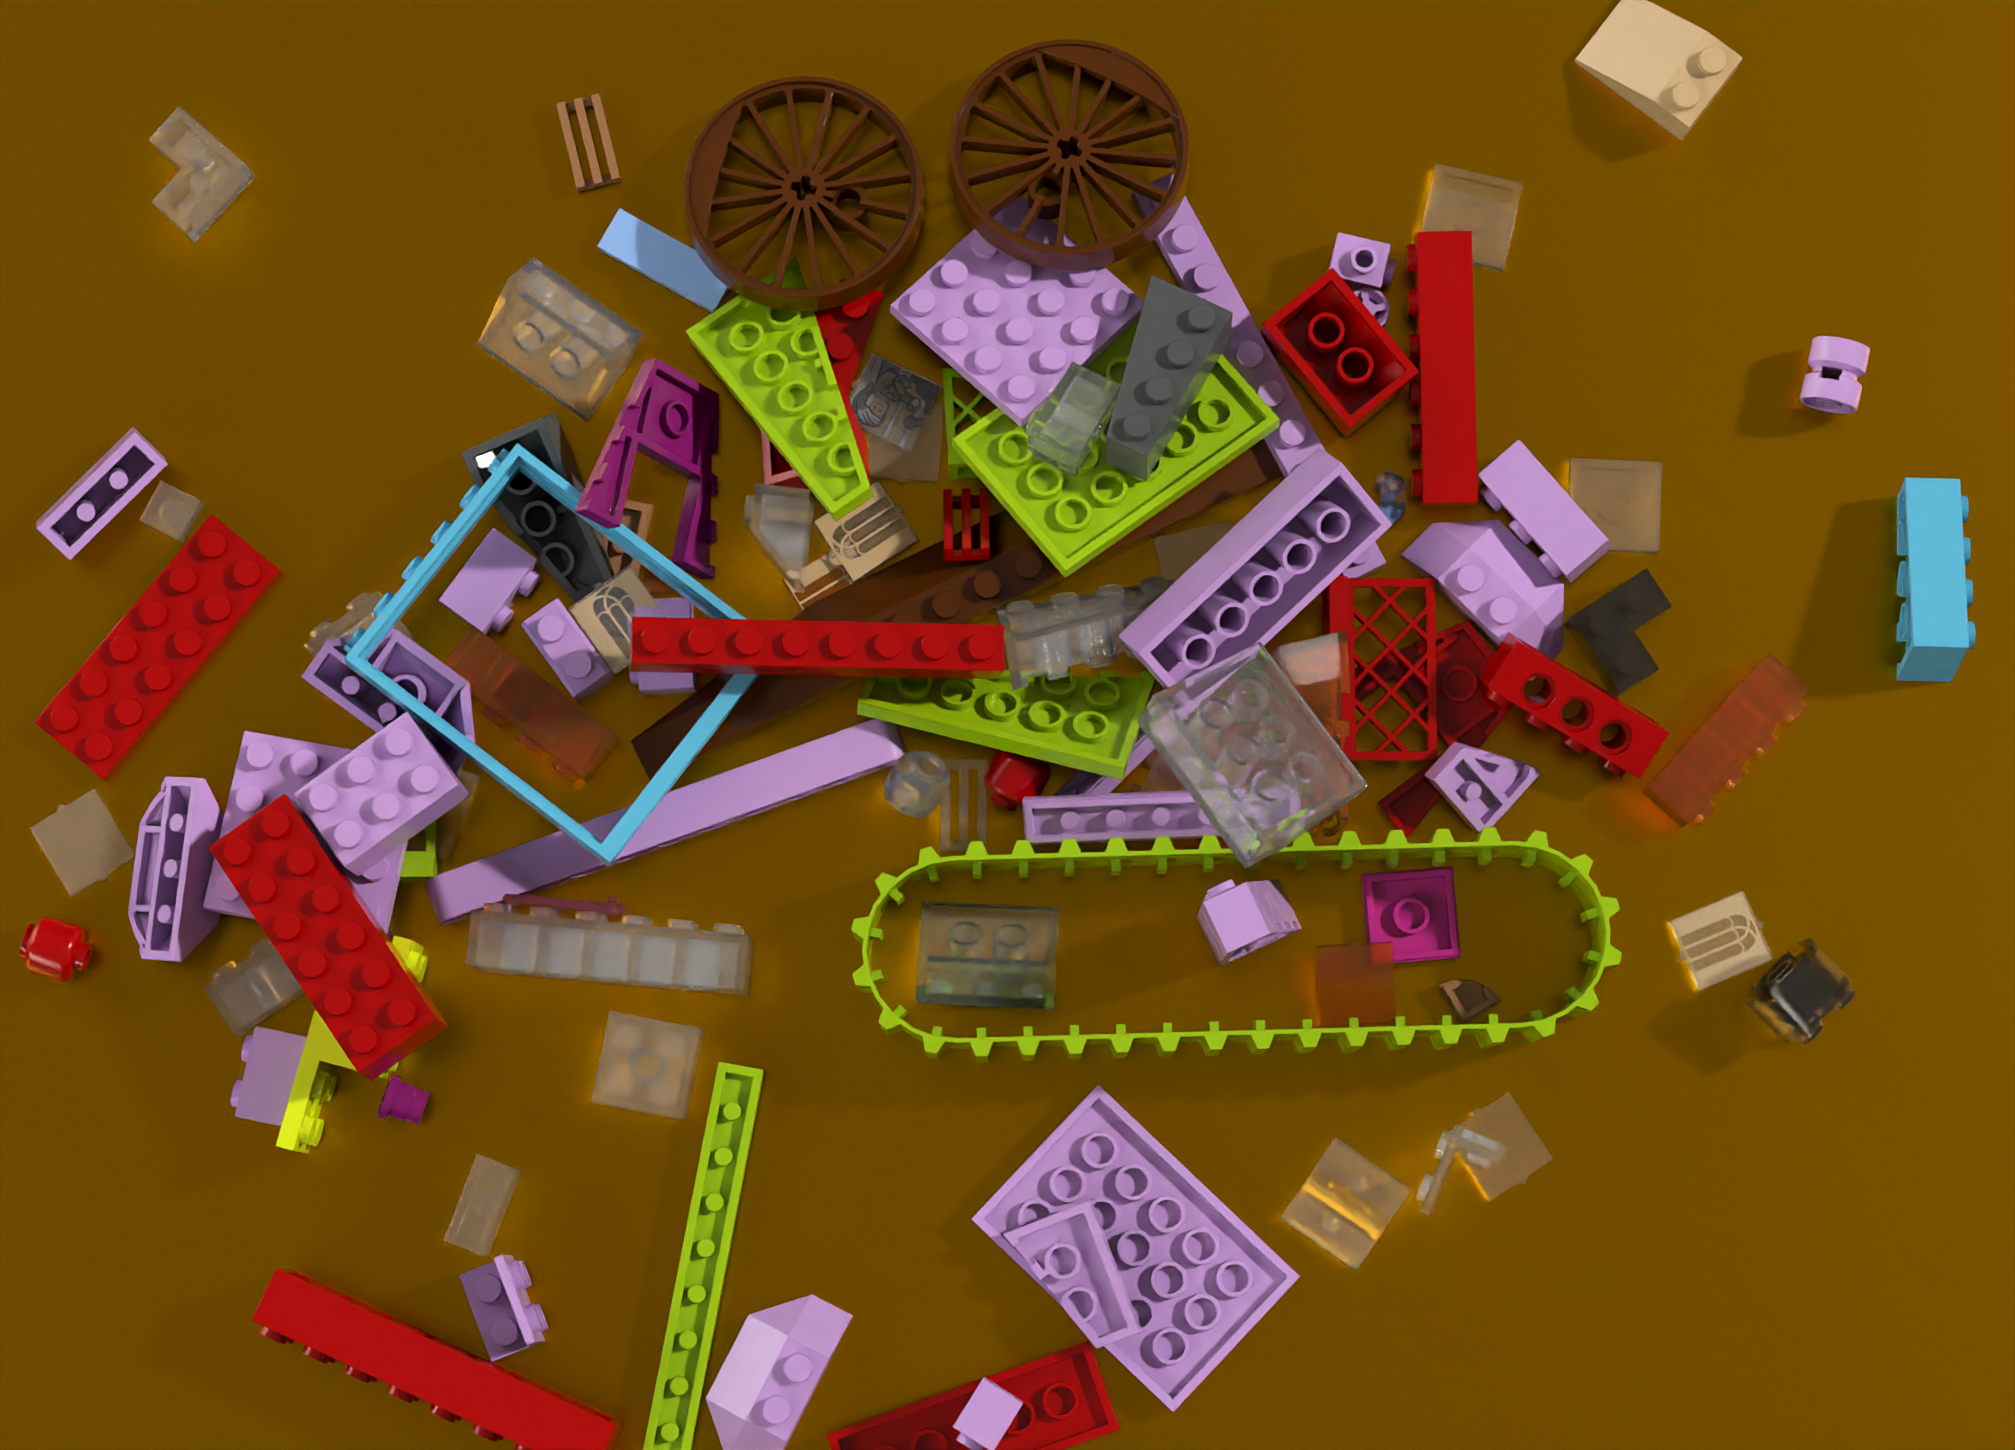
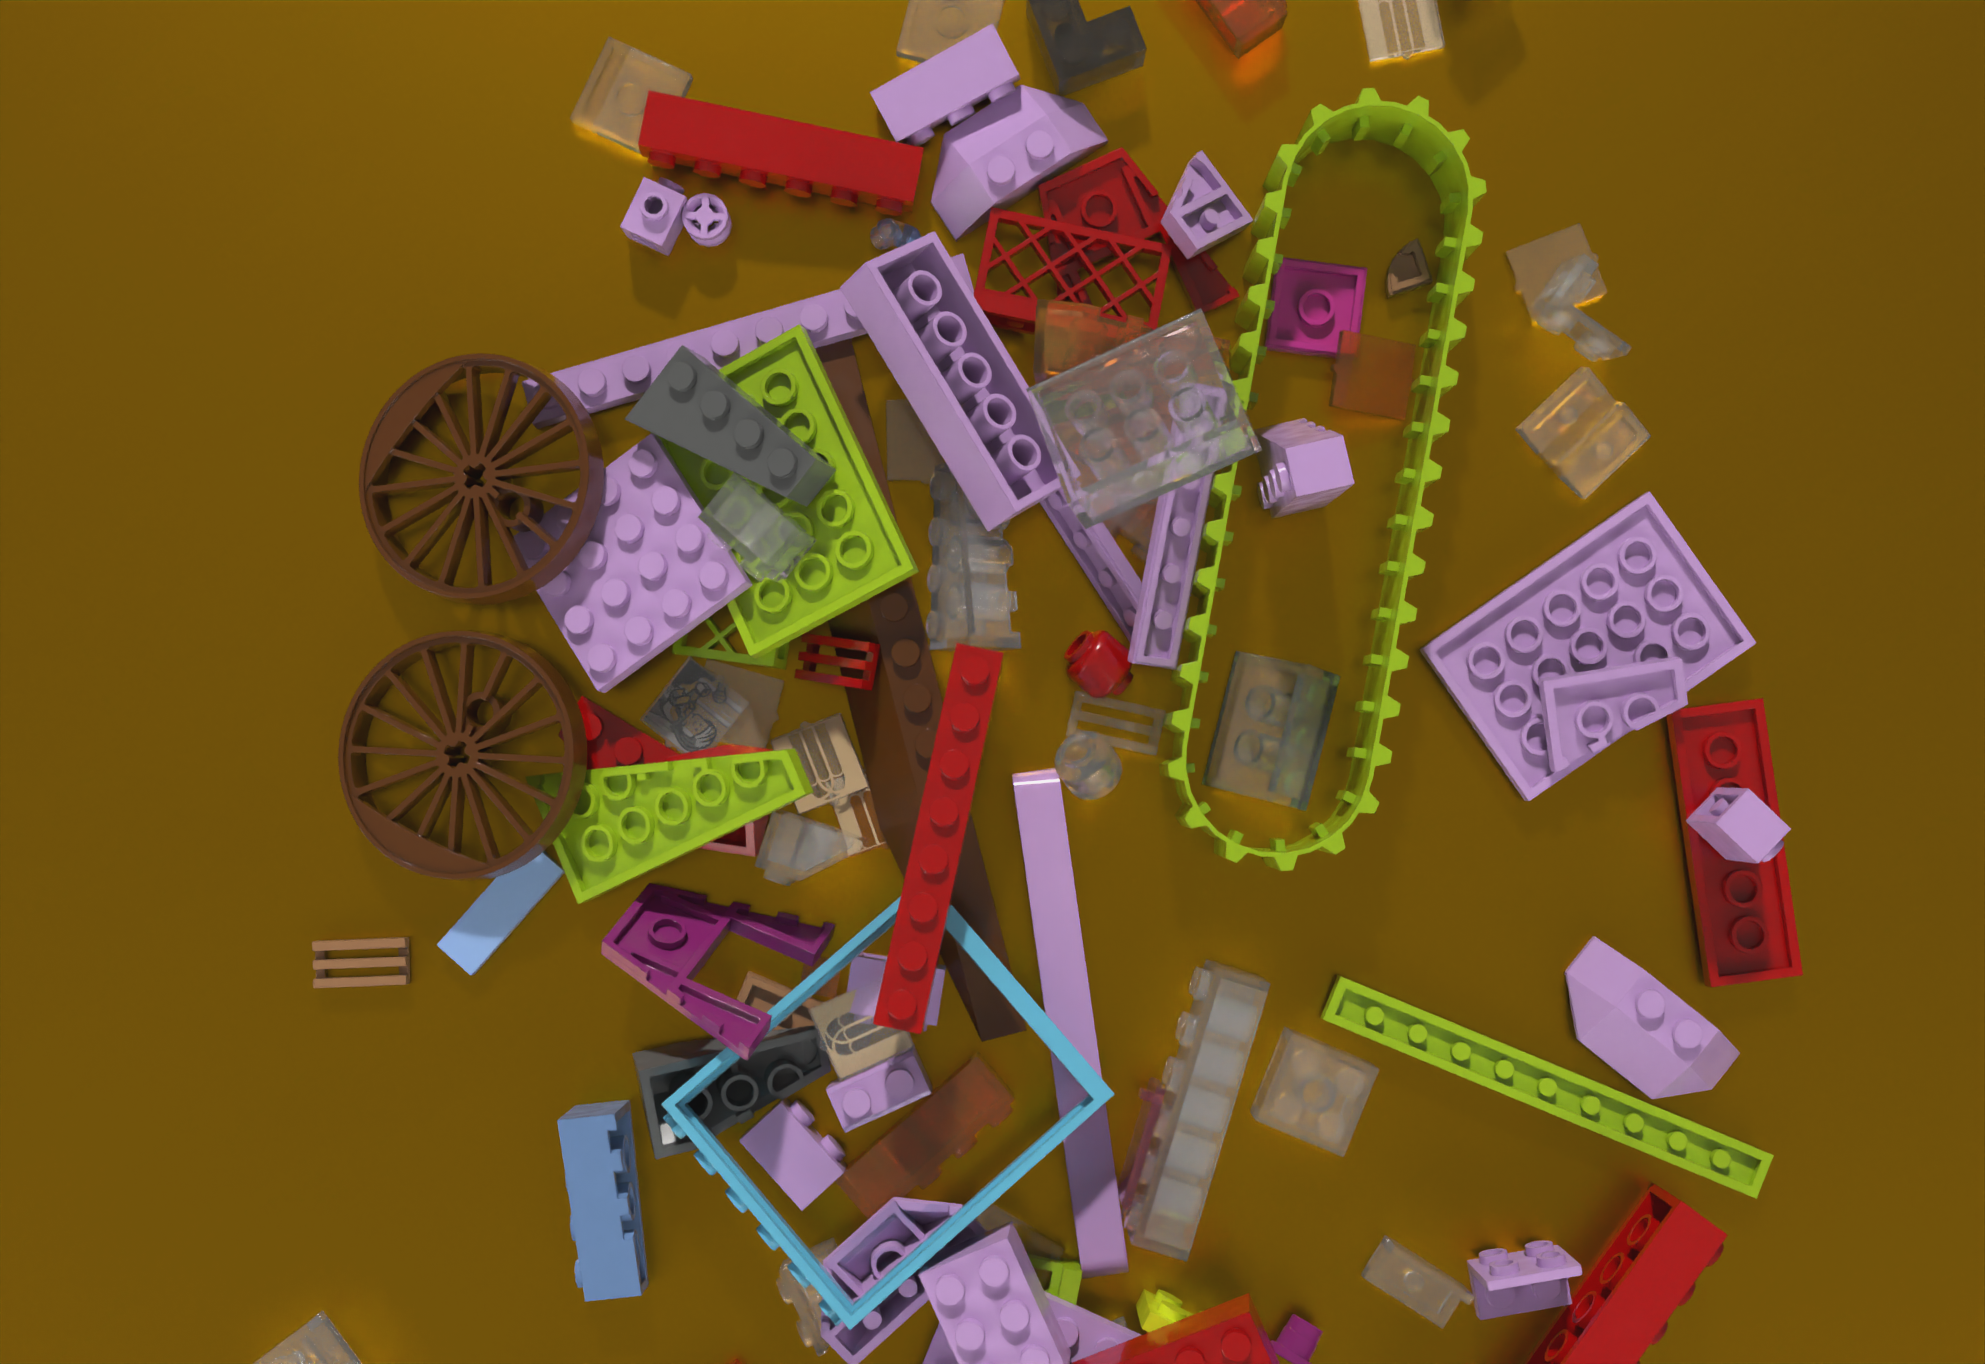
camera: 80 degrees left, 5 degrees up
clear slope [477,258,643,421] -> none
lime wing [857,670,1157,780] -> none
red slope [1260,268,1420,438] -> none
red brick [1479,632,1669,779] -> none
none -> medium blue wedge [557,1100,649,1302]

